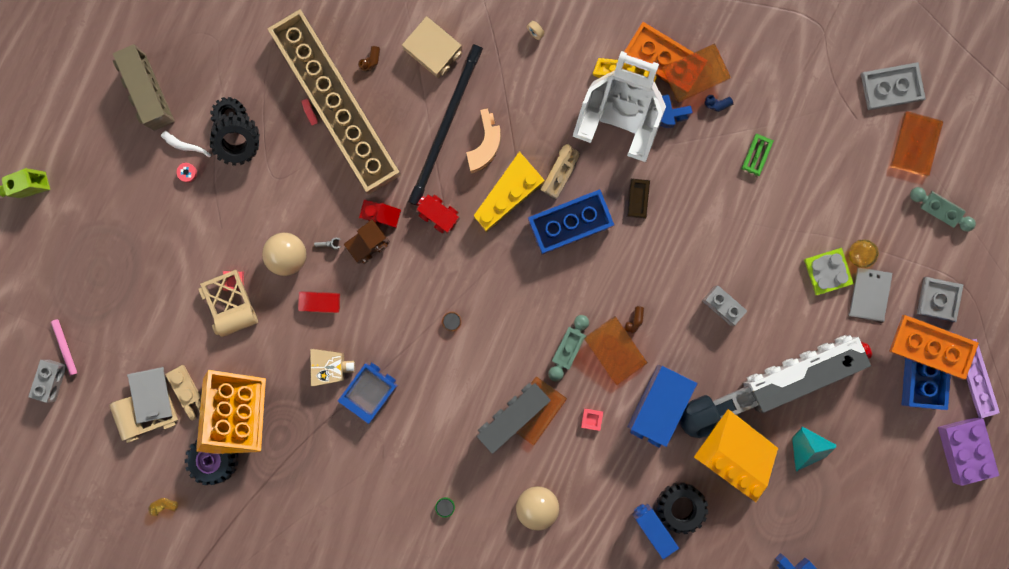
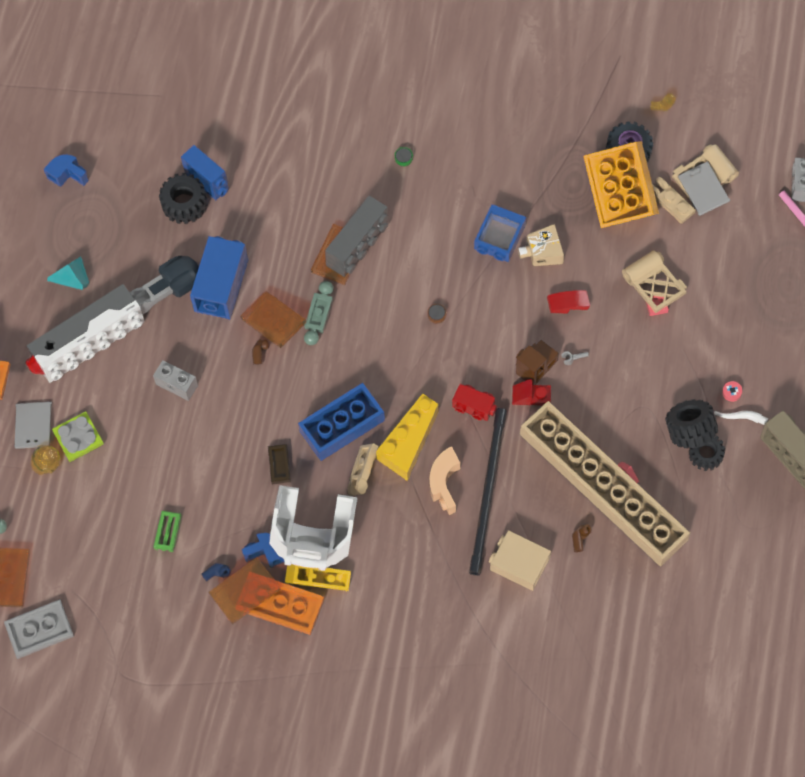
camera: 170 degrees right, 20 degrees down
tan piece [262,233,306,276] -> none
tan piece [516,486,559,531] -> none
tan tile [527,21,545,40] -> none
coral tile [581,408,603,431] -> none
light orange slope [694,409,778,502] -> none

